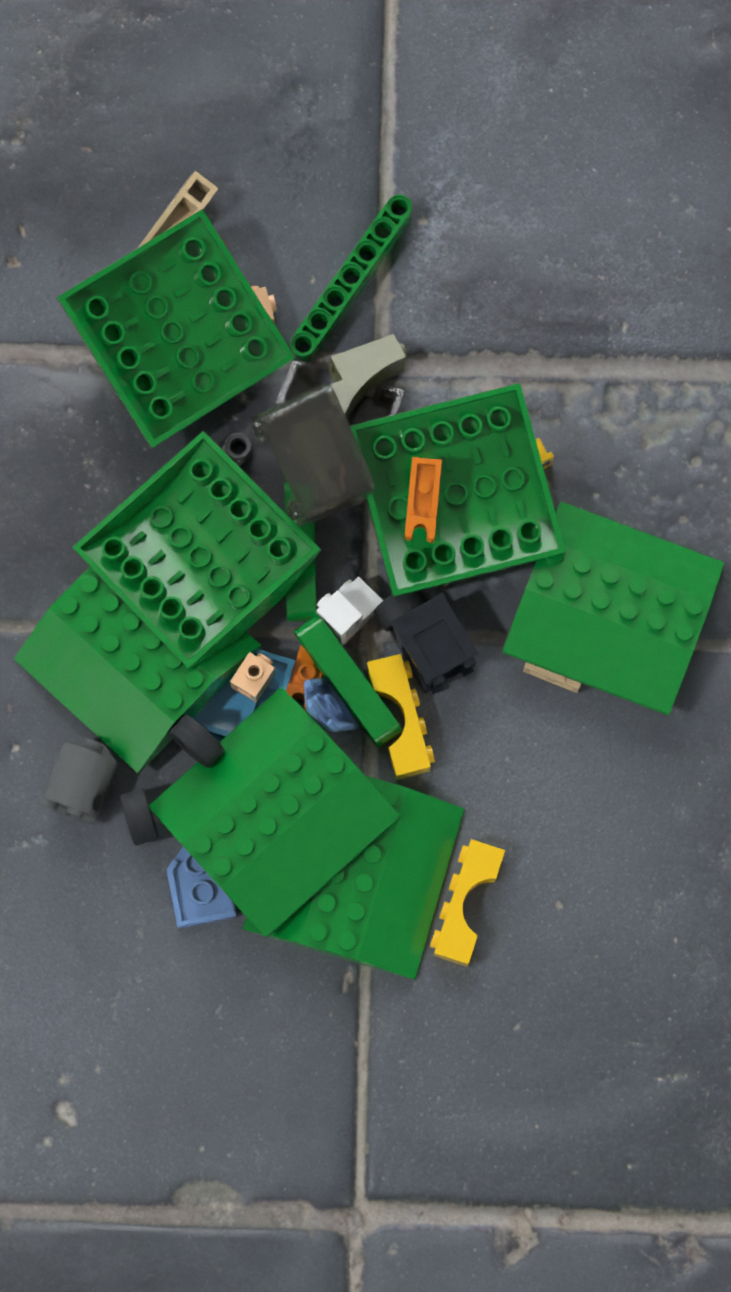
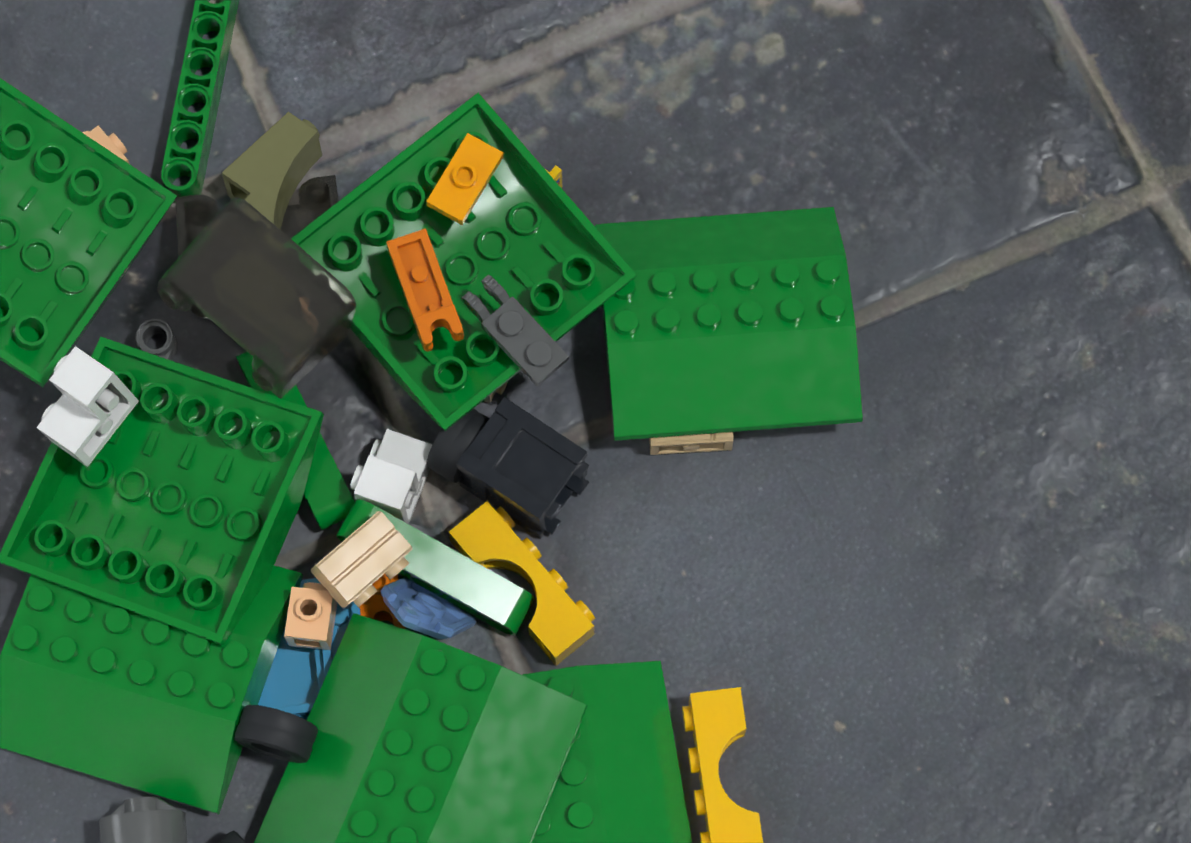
camera: 25 degrees left, 5 degrees down
none -> white brick [37,346,139,467]
none -> tan brick [311,511,412,608]
none -> light orange plate [426,133,504,225]
none -> dark grey hinge [462,274,569,387]

